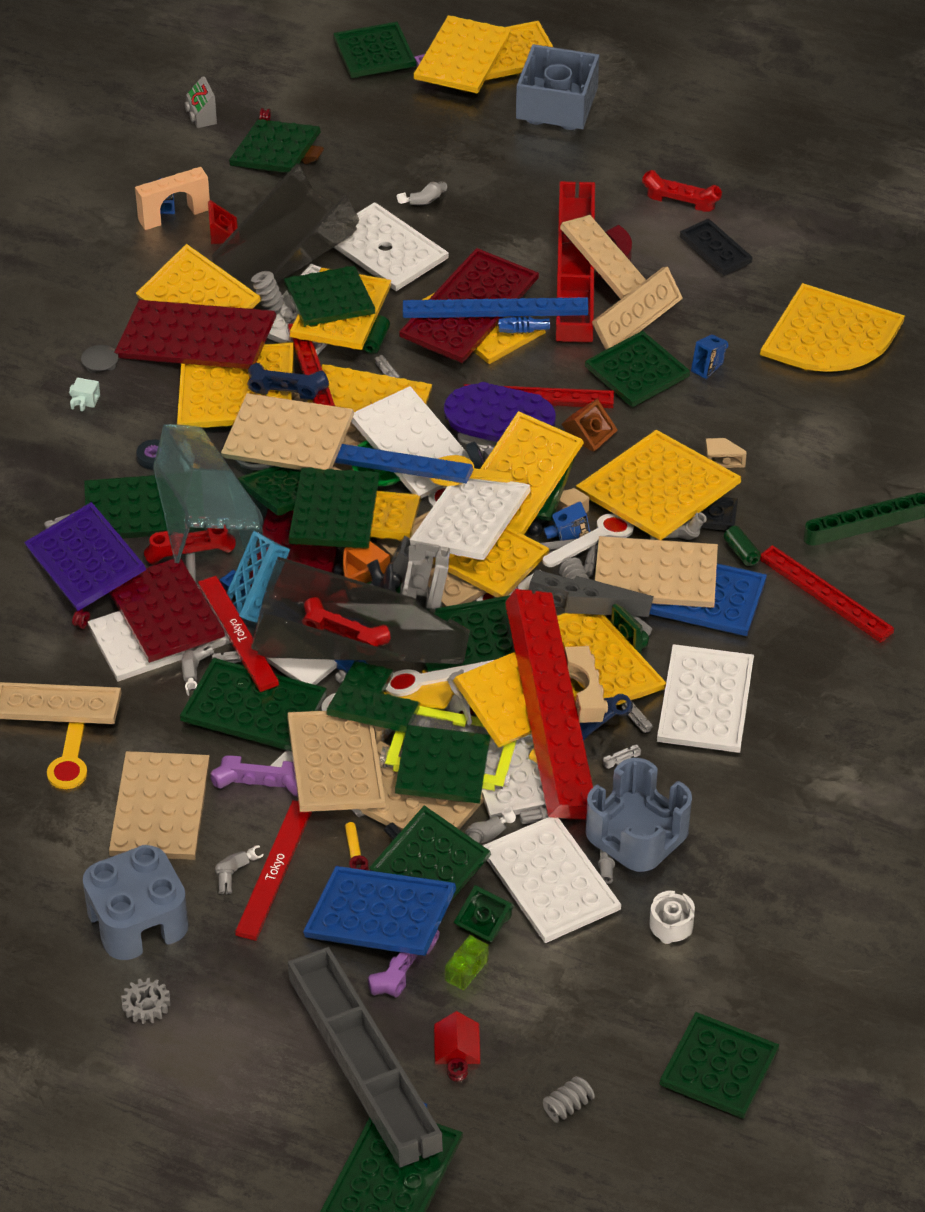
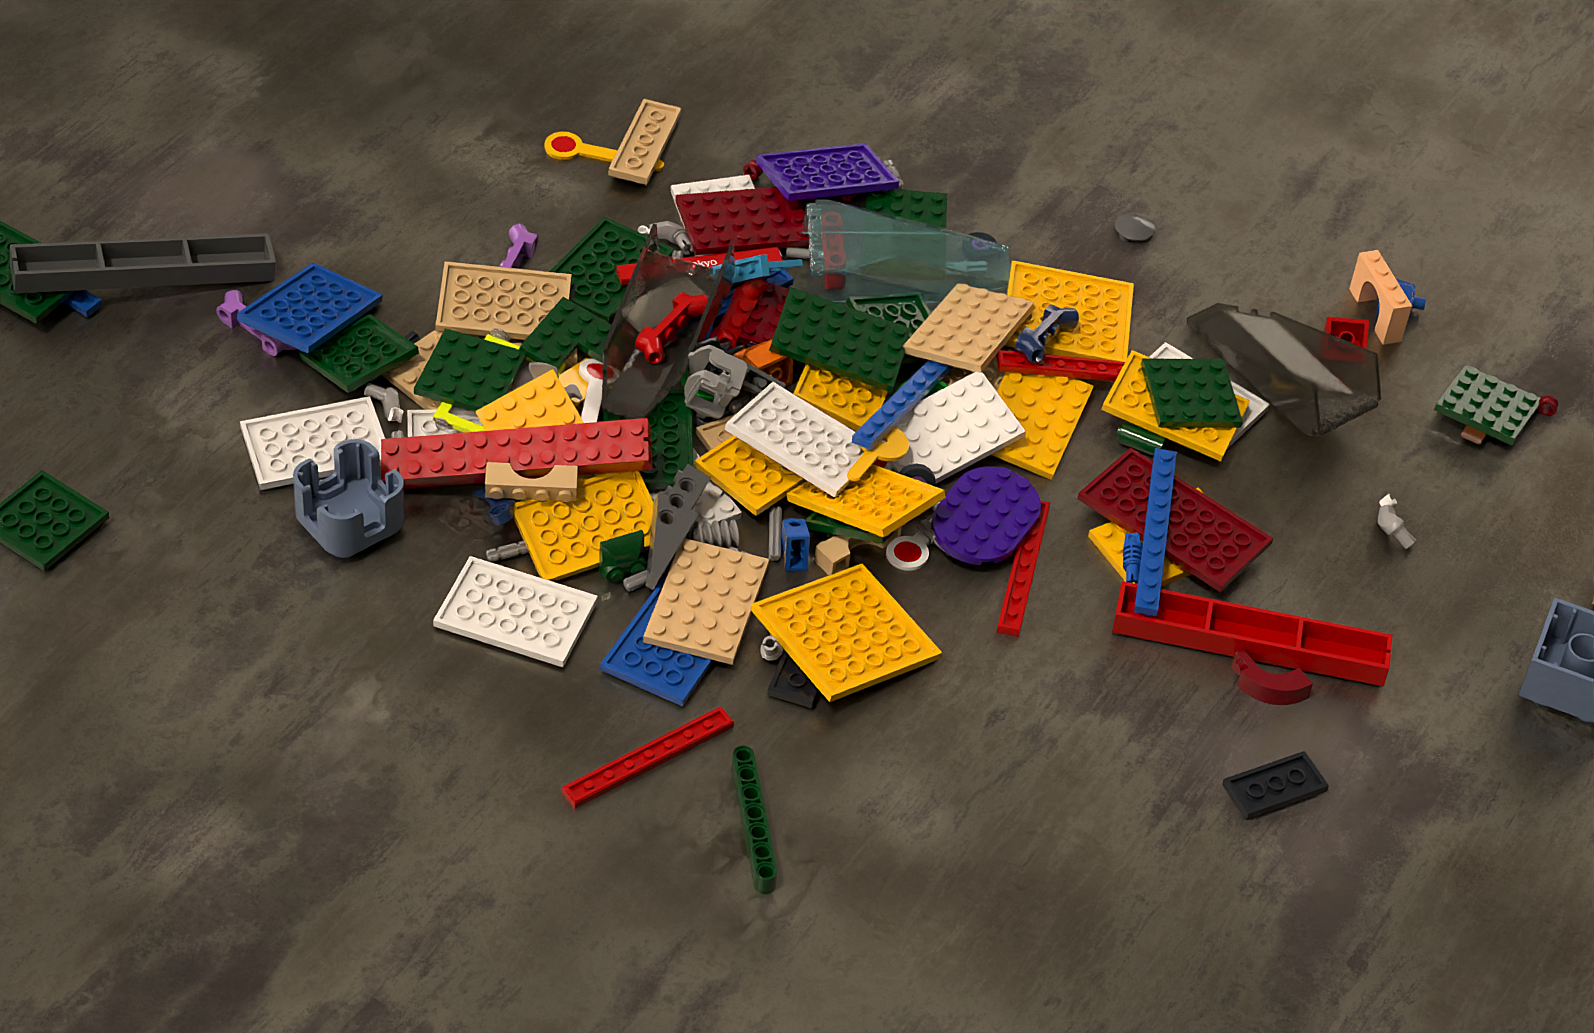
camera: 95 degrees right, 0 degrees up
light aqua brick [69,378,100,411] -> none
sand blue piece [83,845,189,960] -> none
tan plate [109,751,210,860] -> none
dark red plate [114,300,276,369] -> none
light grey gear [121,978,171,1024] -> none
yellow plate [136,244,261,309] -> none
light grey slope [184,76,217,128] -> none
light grey arm [215,846,263,894] -> none
red tile [235,800,312,941] -> none
light grey piece [251,271,284,311] -> none
white plate [322,202,449,291] -> none
yellow piece [345,822,361,858] -> none
dark red bush [349,855,369,871] -> none
light grey axle [375,355,400,378] -> none
red slope [434,1011,480,1065] -> none
clear neon green brick [445,935,488,991] -> none
dark red bush [447,1058,468,1082] -> none
dark green slope [454,885,514,943] -> none
white piece [542,514,634,567] -> none
light grey piece [543,1076,595,1123] -> none
tan plate [560,215,646,299] -> none
dark orange slope [561,399,618,451] -> none
dark green plate [585,330,690,407] -> none
tan plate [592,266,683,350] -> none
light grey axle [602,744,641,769] -> none
red plate [642,170,722,212] -> none
white brick [649,891,695,944] -> none
blue torso [691,335,729,379] -> none
tan slope [705,438,747,468] -> none
dark green brick [723,526,761,566] -> none
yellow plate [760,283,905,372] -> none

